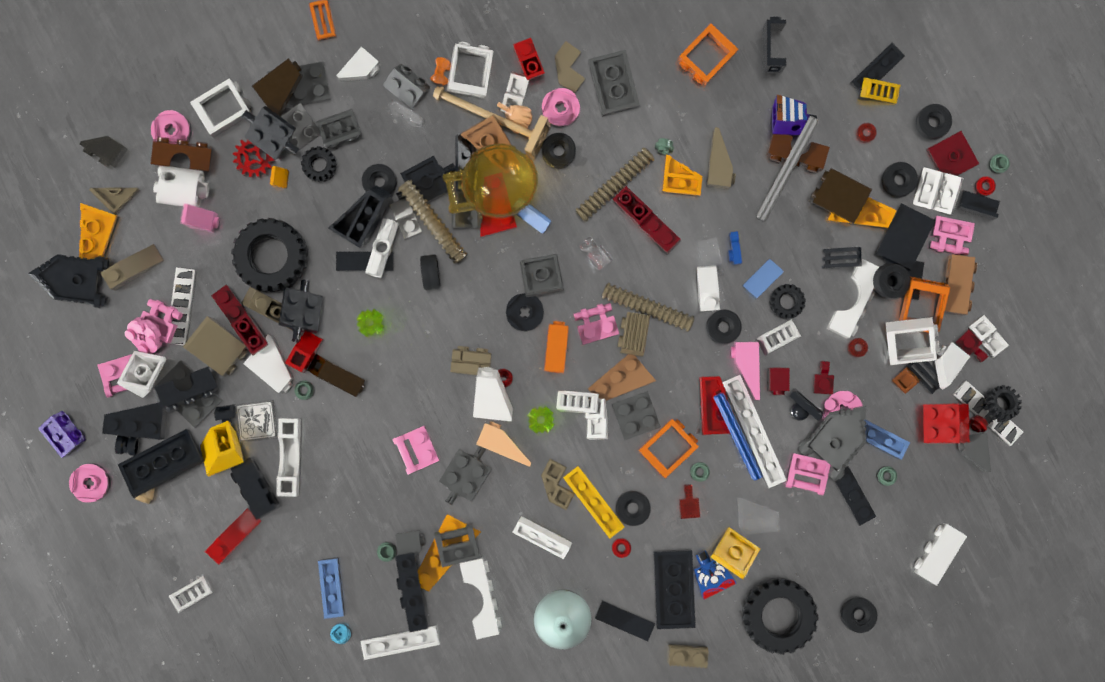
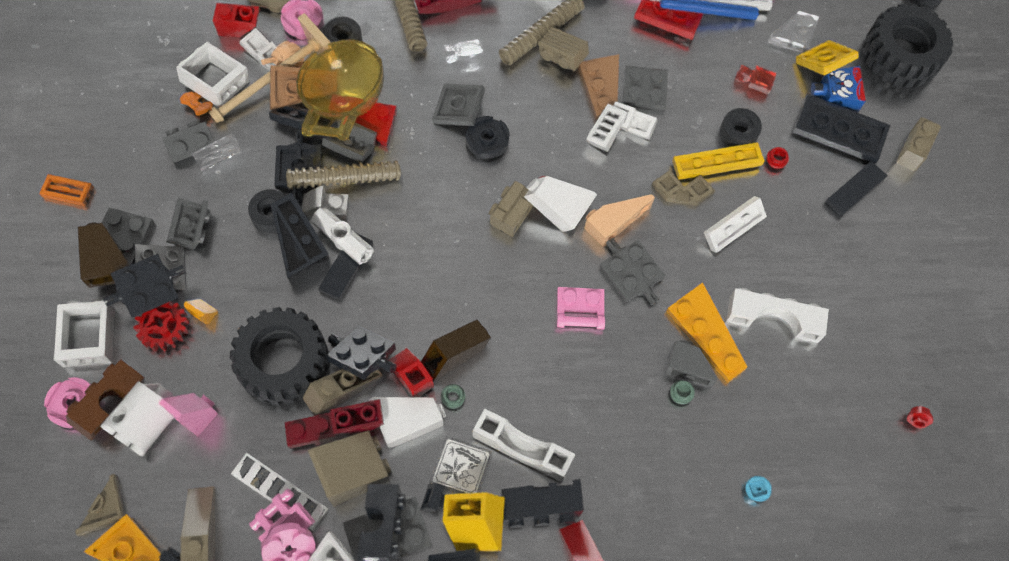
camera: 70 degrees left, 20 degrees down
clear smoke slope [80,136,128,167] -> none
black tyre [301,146,337,182] -> none
medium blue plate [318,558,344,619] -> none
white slope [336,47,380,81] -> none
clear neon green brick [356,309,385,337] -> none
white tile [361,625,440,660] -> none
black bracket [395,552,428,632] -> none
black tyre [420,254,440,290] -> none
dark grey plate [434,524,480,568] -> none
medium blue slope [513,198,551,234] -> none
clear neon green brick [527,406,555,434] -> none
light aqua cylinder [534,590,591,649] -> none
orange window [545,321,568,373] -> none
bright pink plate [574,303,619,345] -> none
orange window [638,419,699,478] -> none
sand green plate [690,462,710,482] -> none

